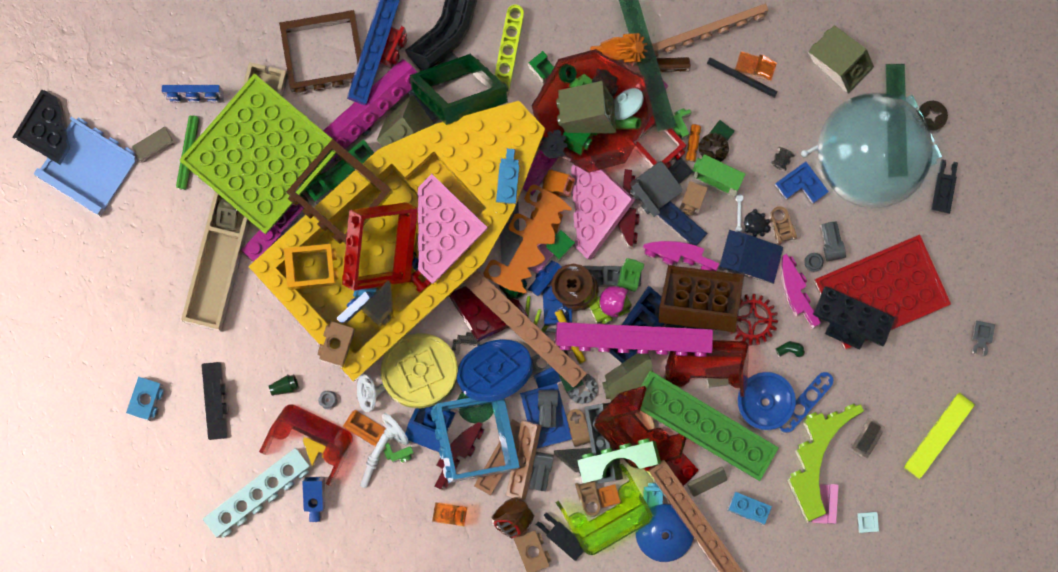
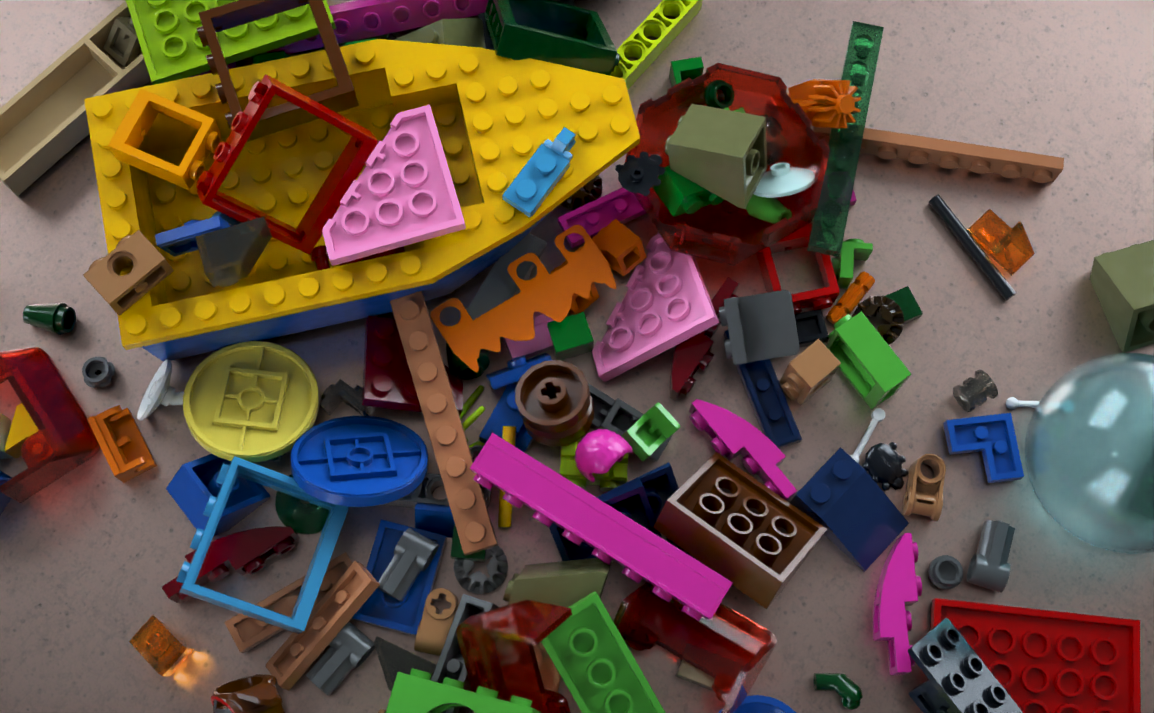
camera: 25 degrees right, 10 degrees down
white dish [360,413,409,488] -> none
bright green bracket [383,443,414,463] -> none
reddish brown slope [651,57,691,73] -> none
red gear [729,294,778,346] -> none

